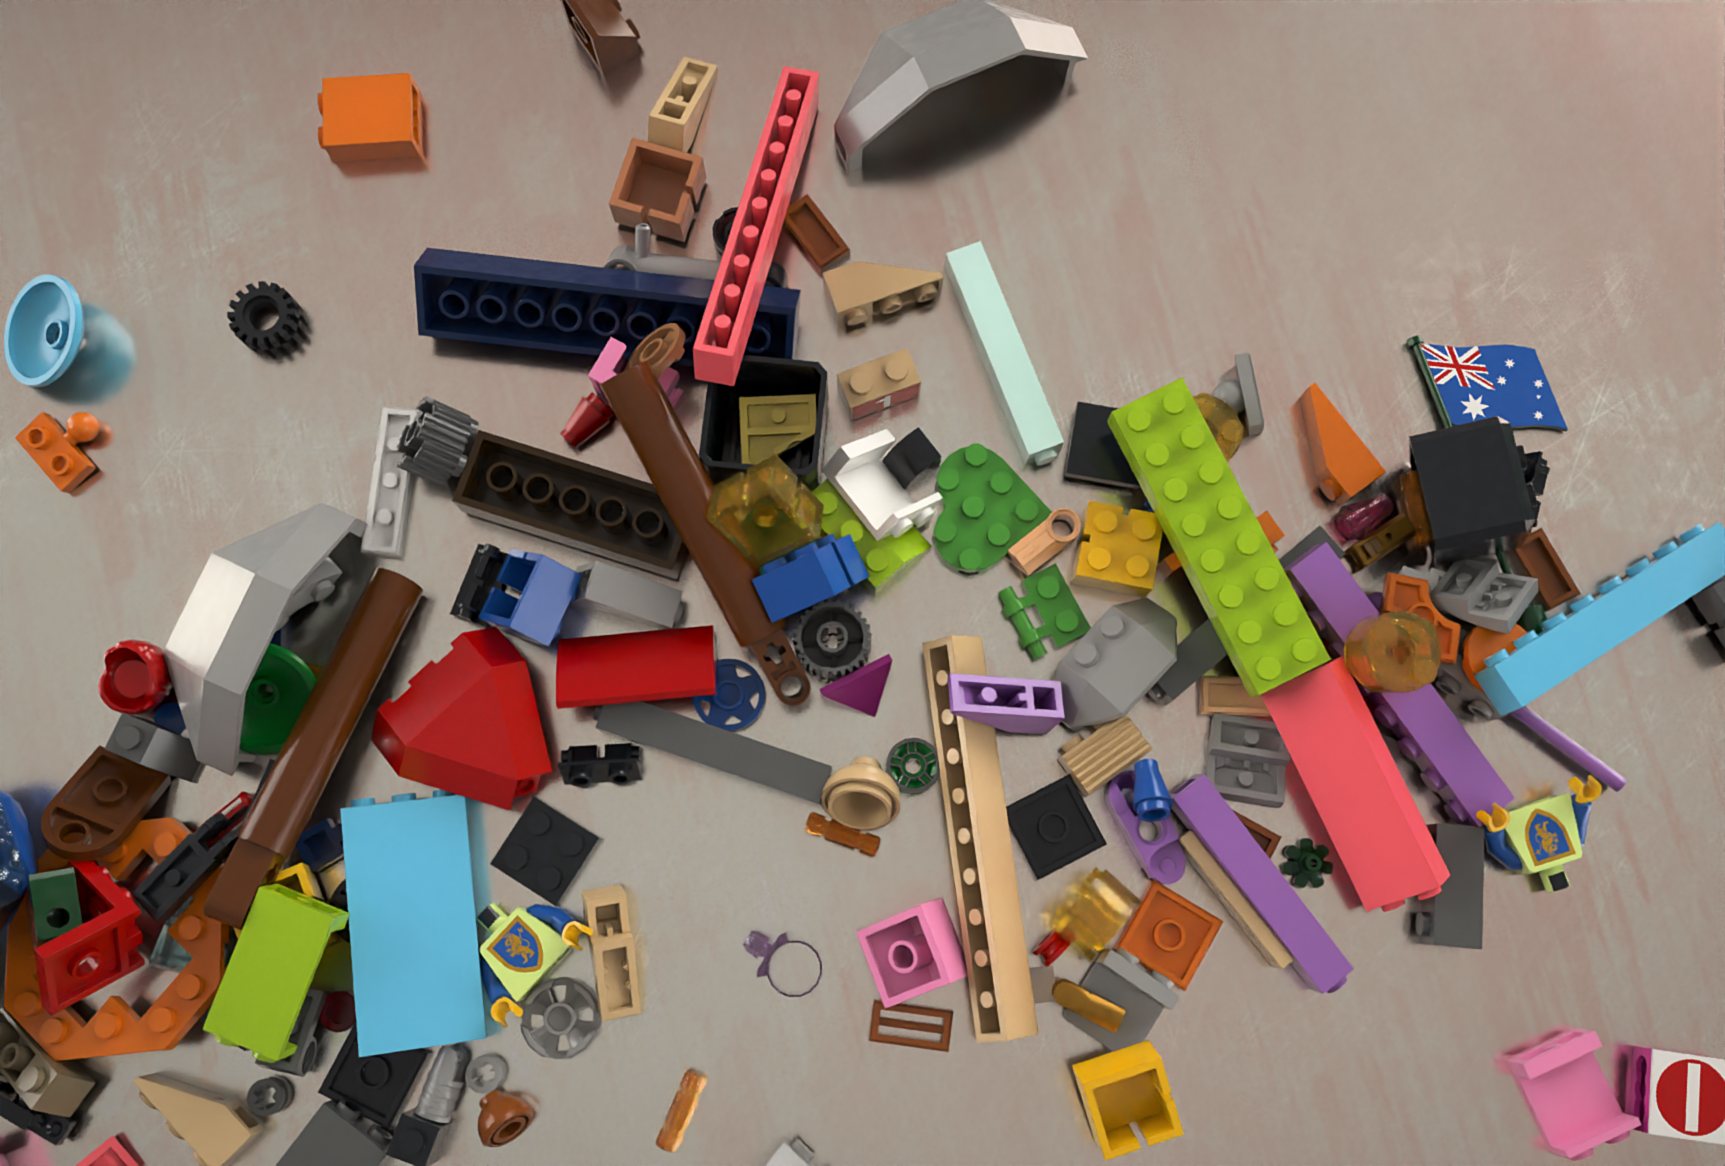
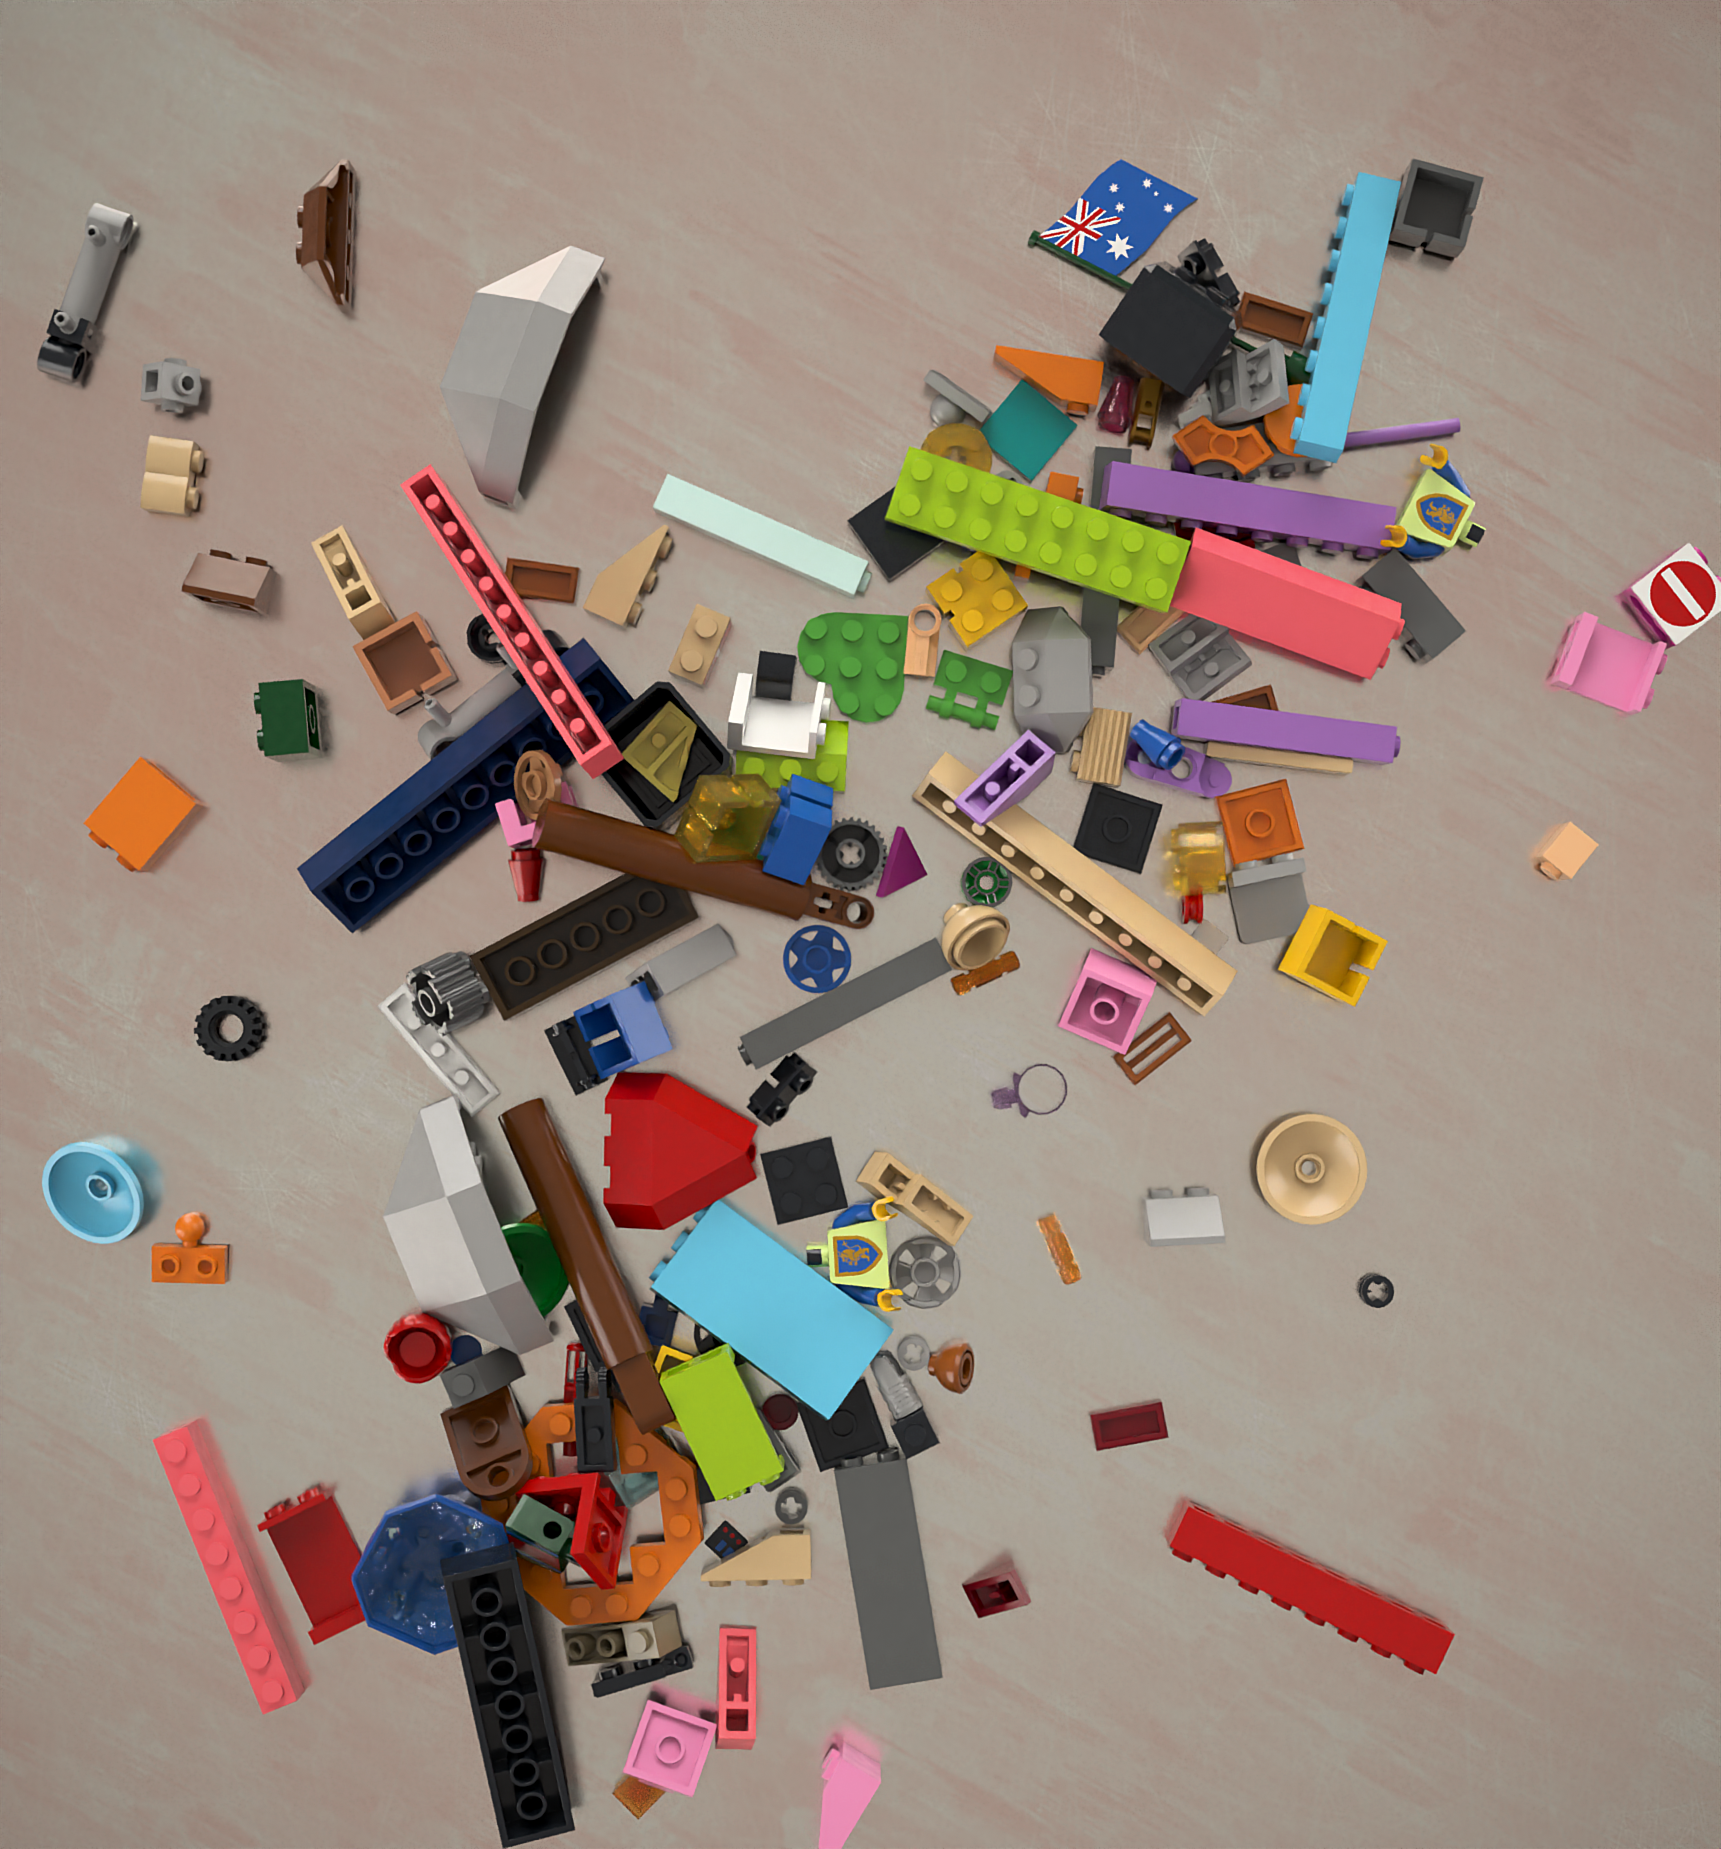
camera: 40 degrees left, 10 degrees up
red slope [556,625,717,709] -> none
pearl gold bar [1052,979,1126,1033] -> none
dark green plant [1281,838,1333,888] -> none
clear yellow brick [1344,611,1441,694] -> none
none -> dark green brick [254,679,322,762]
none -> black sticker [705,1520,748,1559]
none -> teal tile [975,379,1078,483]

